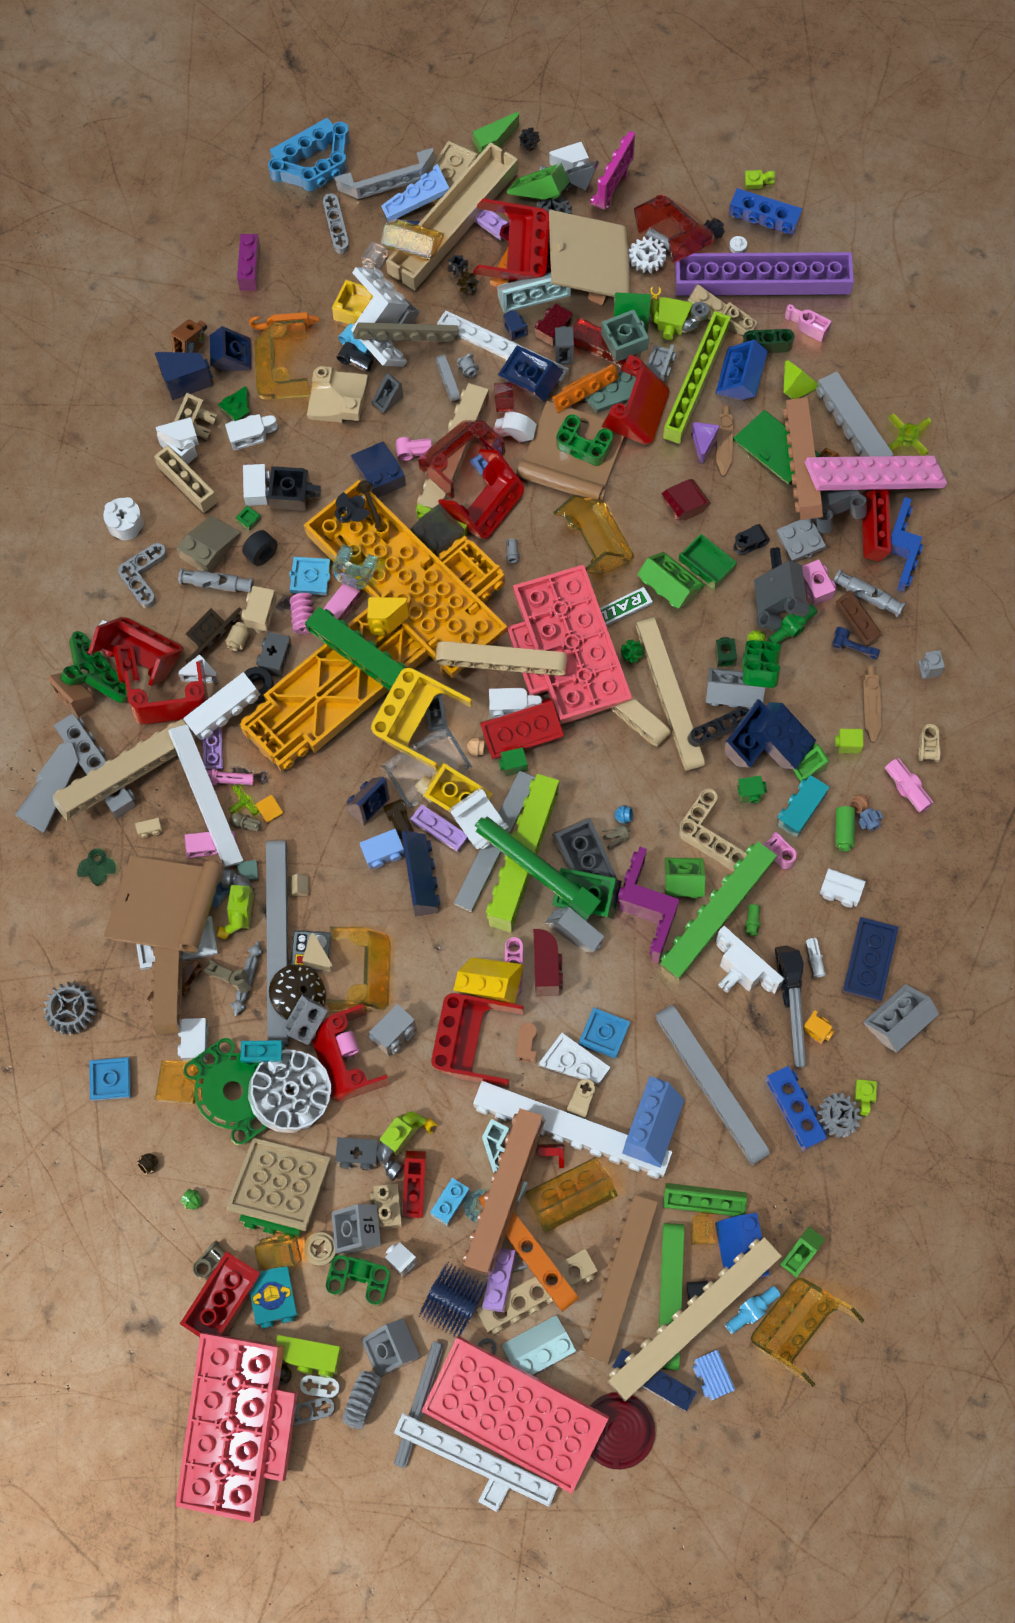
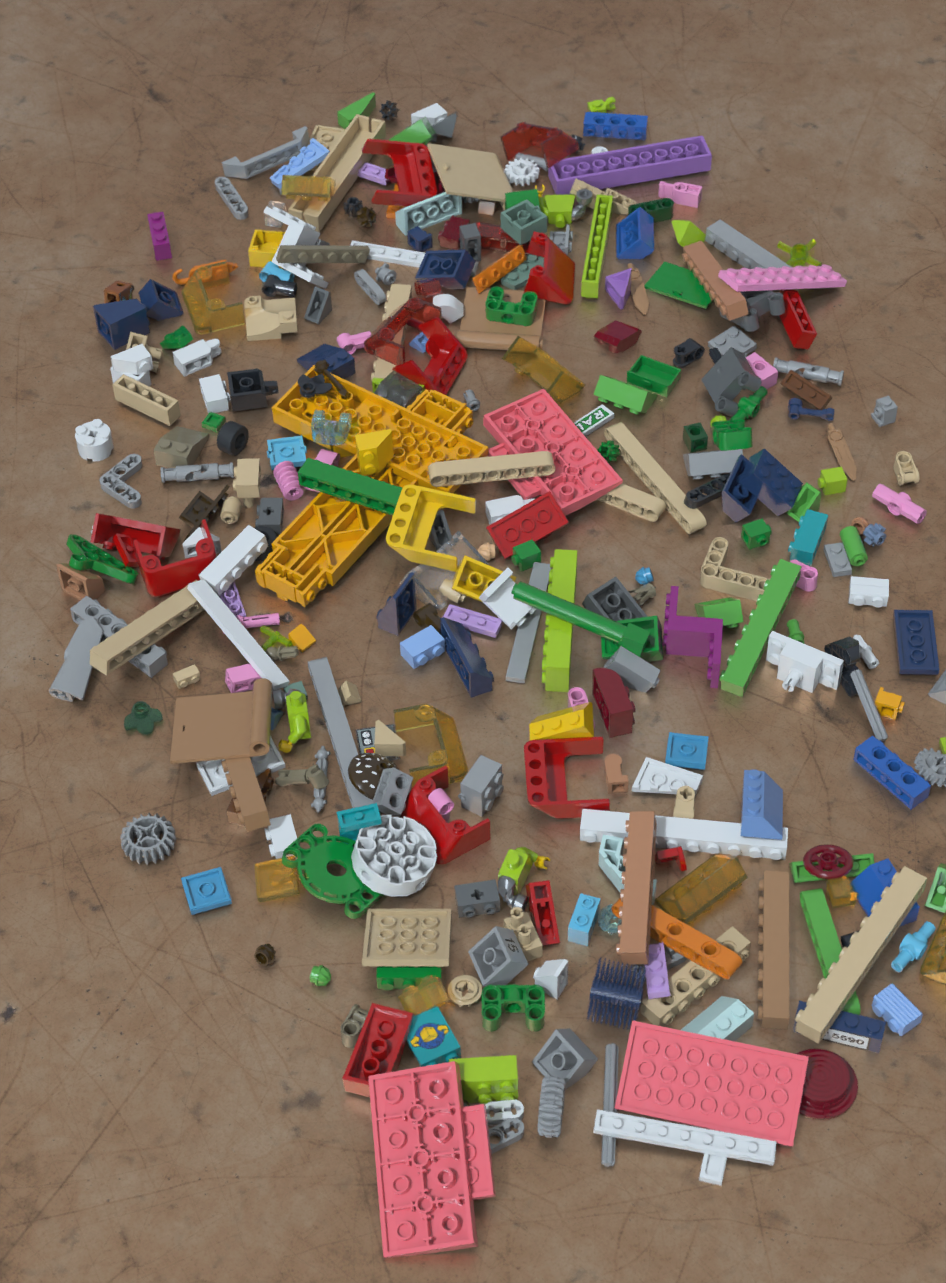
camera: 15 degrees left, 20 degrees down
dark azure brick [268,118,350,191] -> none
dark pink plate [590,131,635,210] -> none
light grey beam [655,1004,770,1165] -> none
blue bracket [891,497,923,592] -> none
none -> dark red plate [803,844,854,879]
none -> light grey plate [823,542,852,577]

